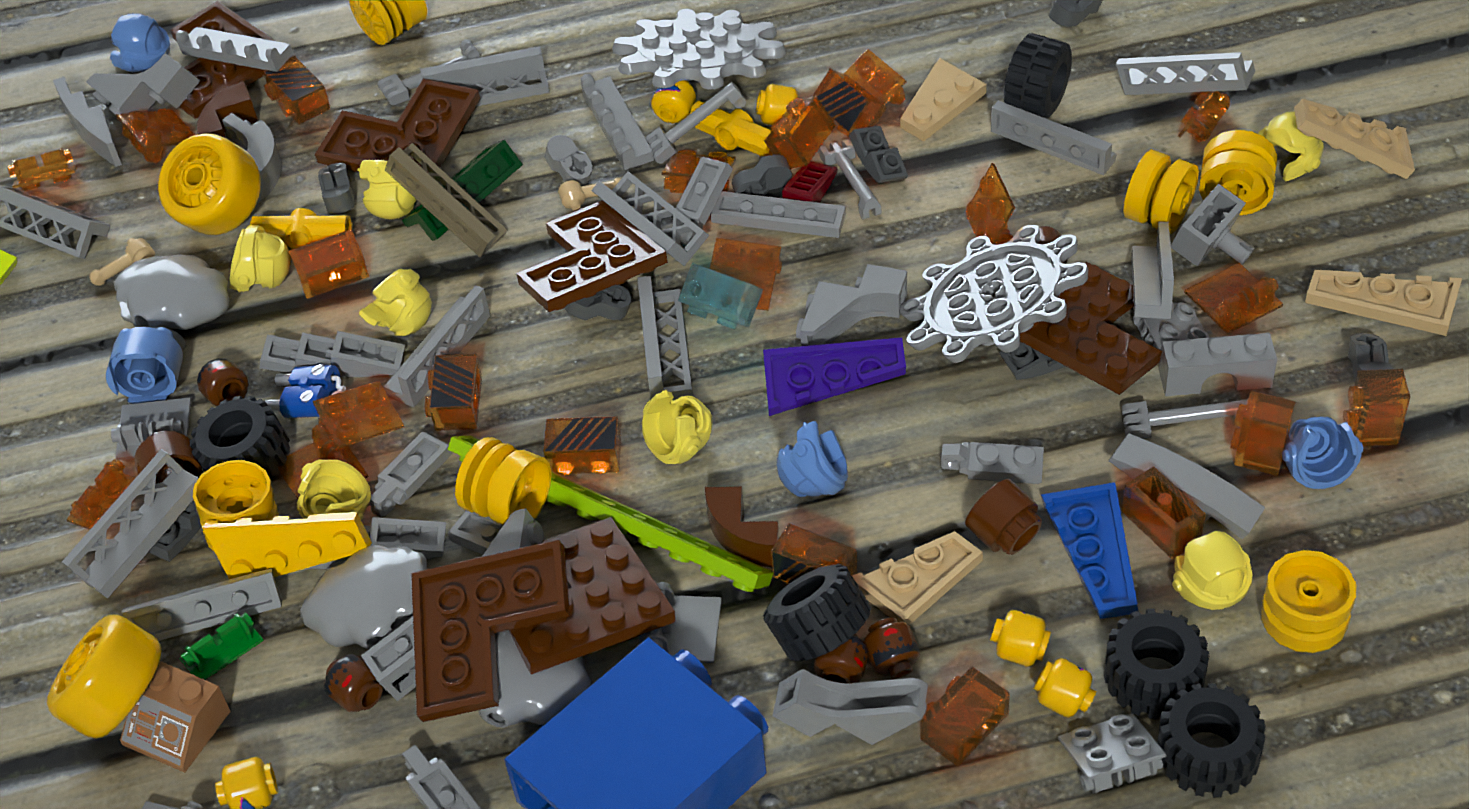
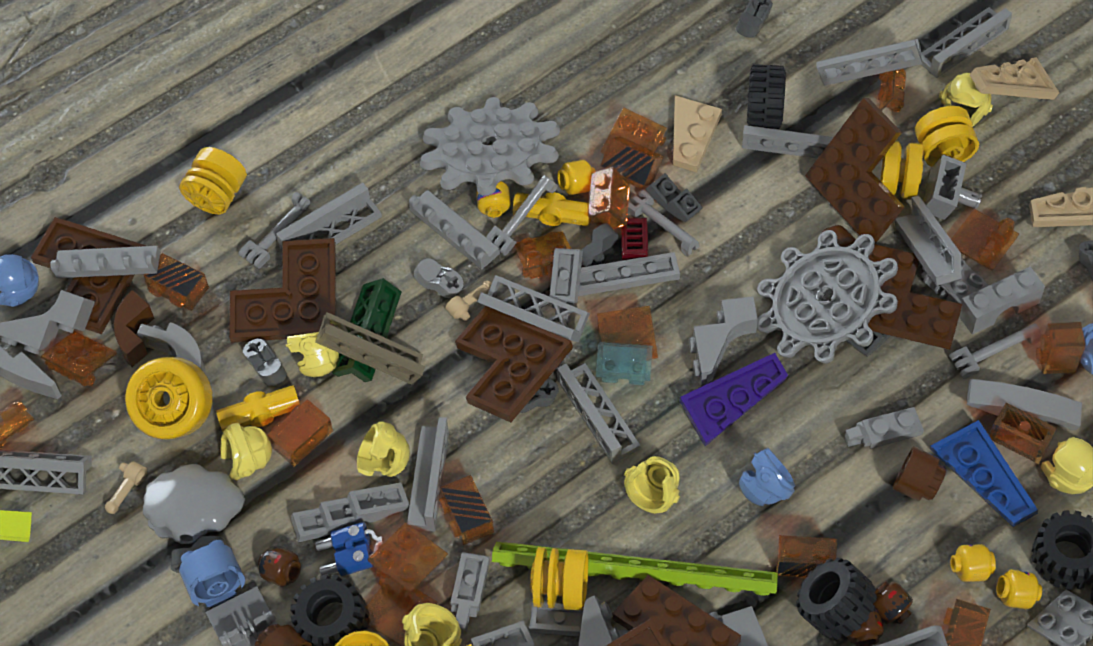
camera: 25 degrees left, 10 degrees up
clear orange brick [543,416,621,475] -> none
reddish brown brick [705,486,780,567] -> none
tan wing [852,531,983,625] -> none
clear orange hinge [965,163,1015,245] -> none
none -> reddish brown plate [805,98,904,244]
none -> light grey fence [921,7,1012,78]

